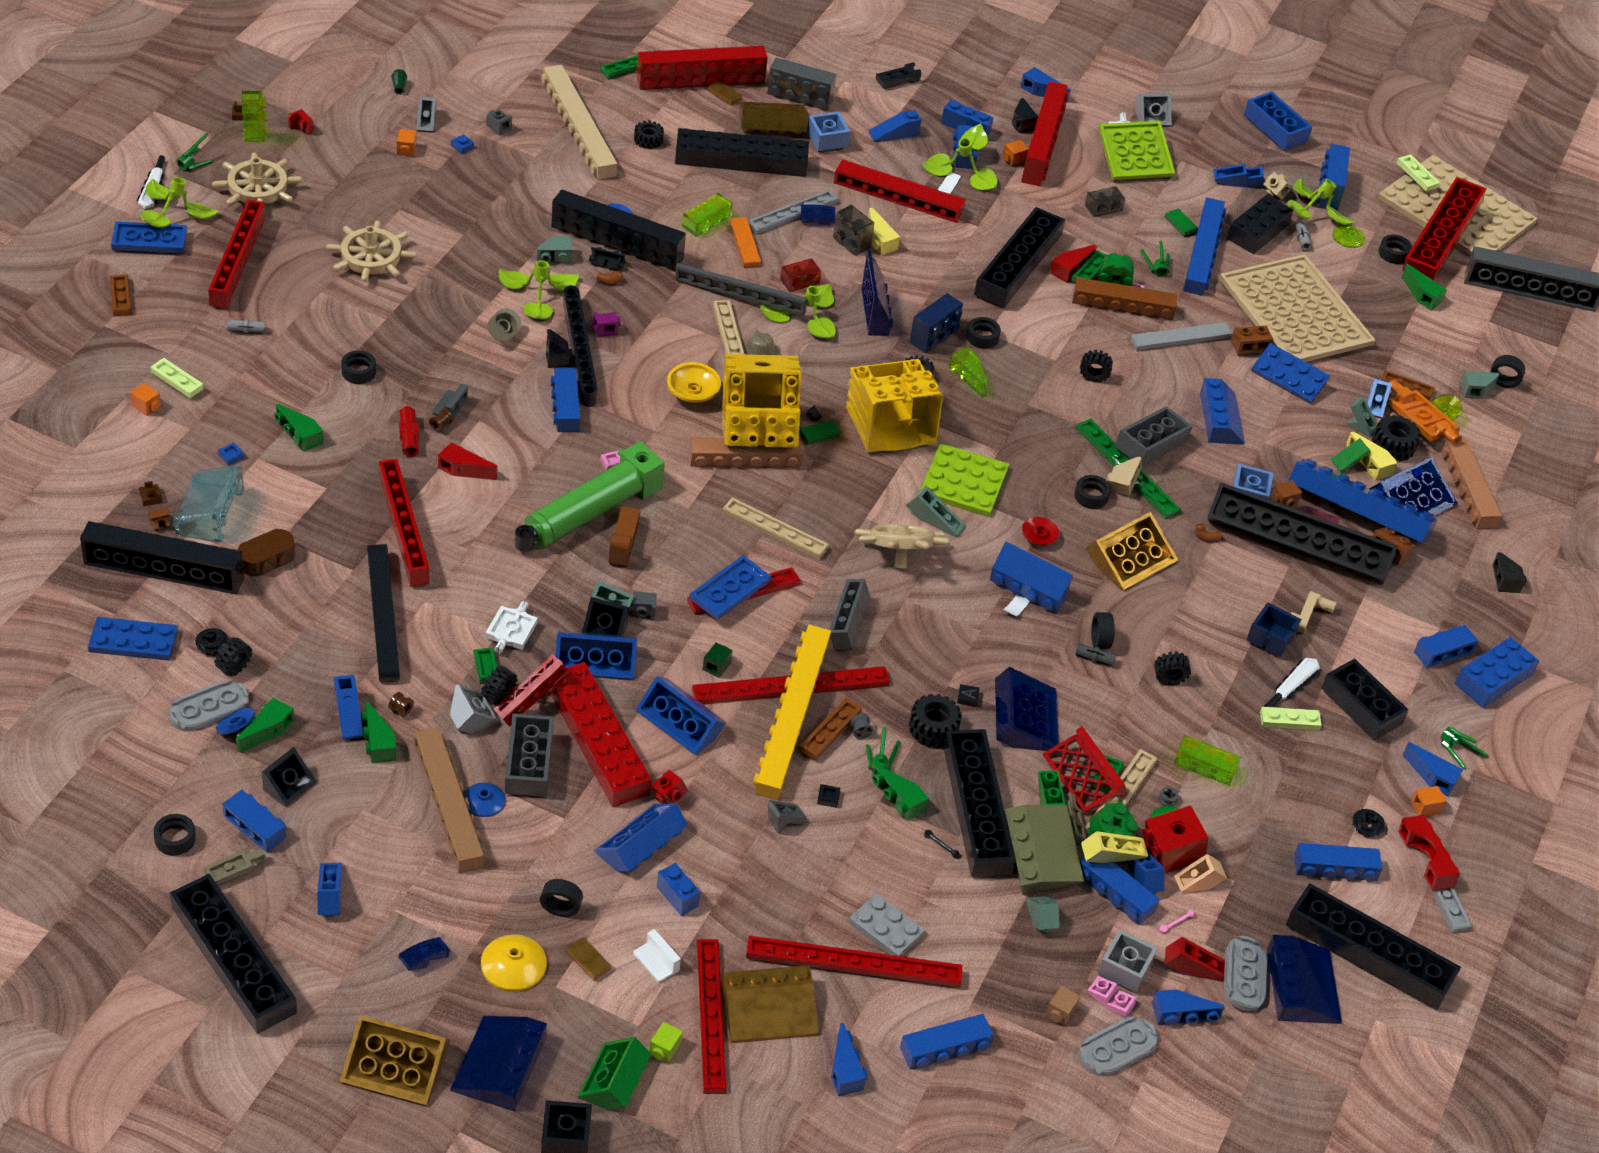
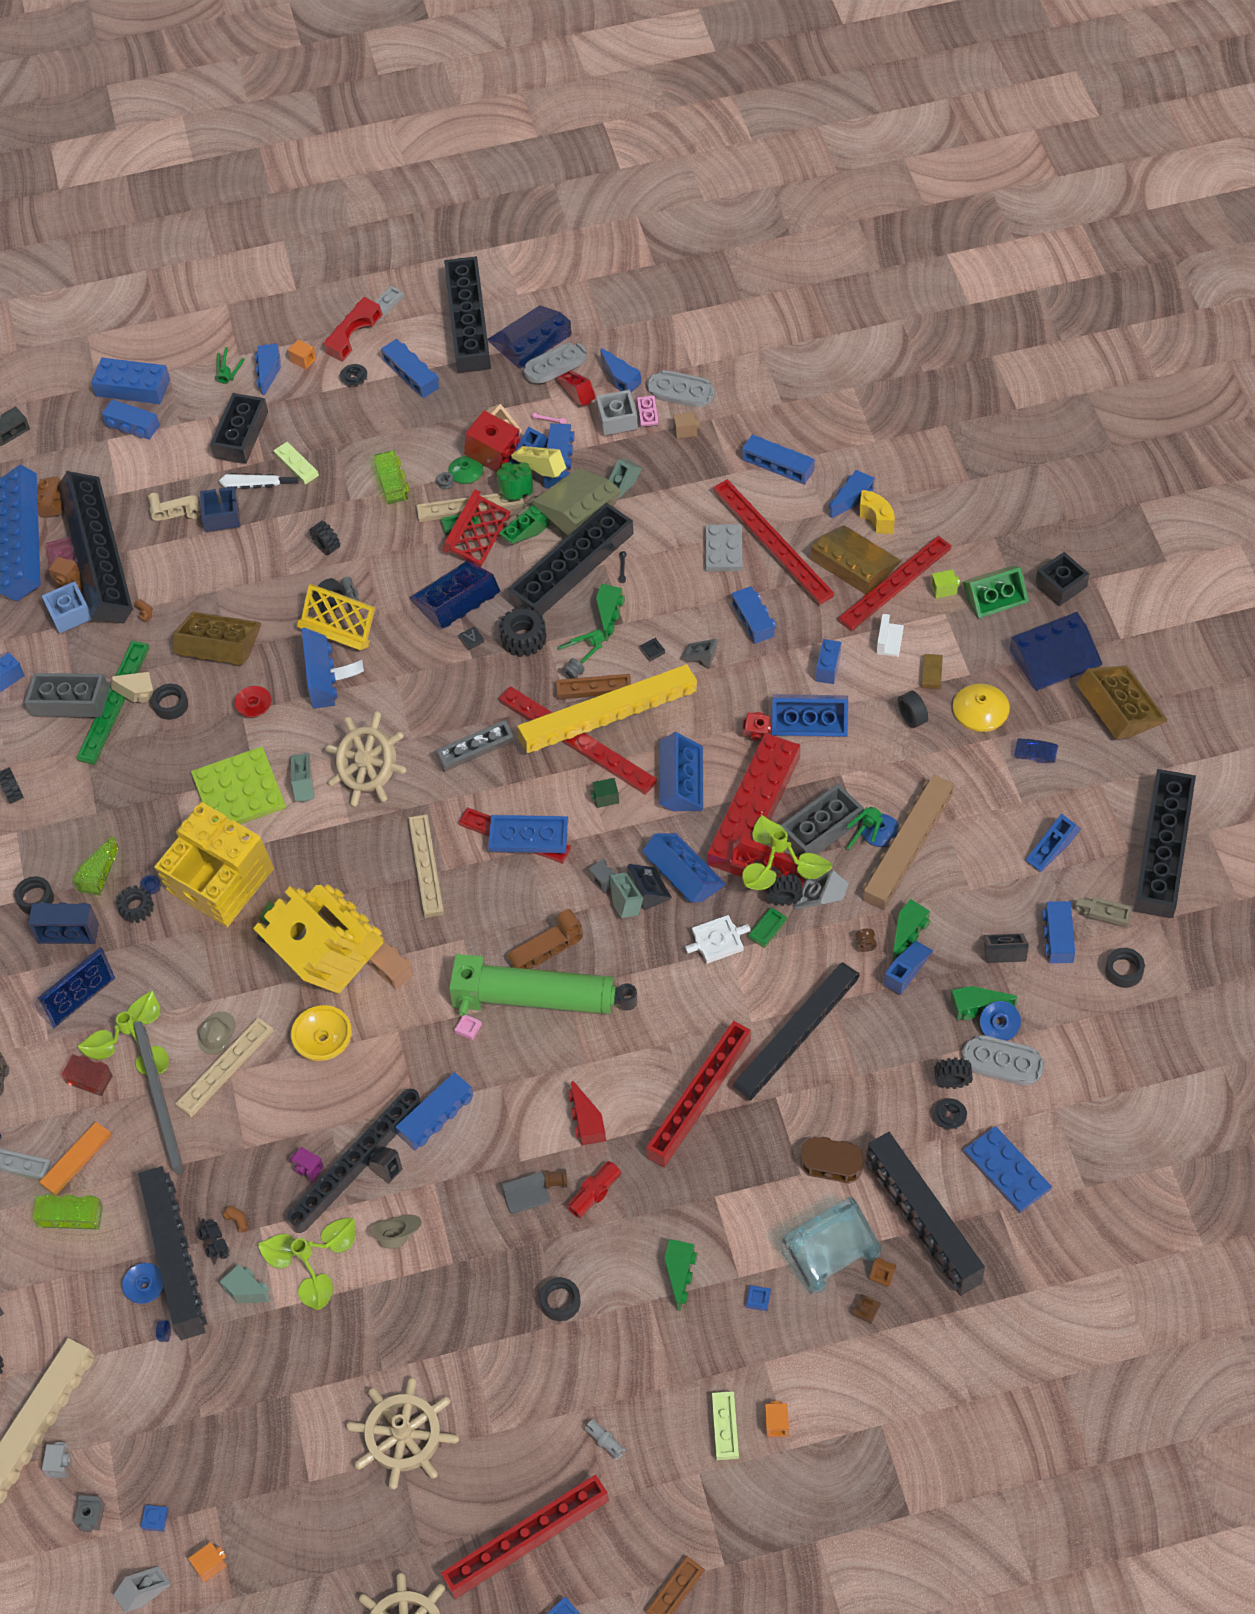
camera: 120 degrees left, 10 degrees up
none -> light grey brick [42,1442,71,1479]
none -> yellow fence [297,584,375,650]
none -> blue brick [732,586,776,644]
none -> lime plant [743,815,833,890]
none -> green plant [846,807,883,850]
none -> yellow brick [860,490,895,534]

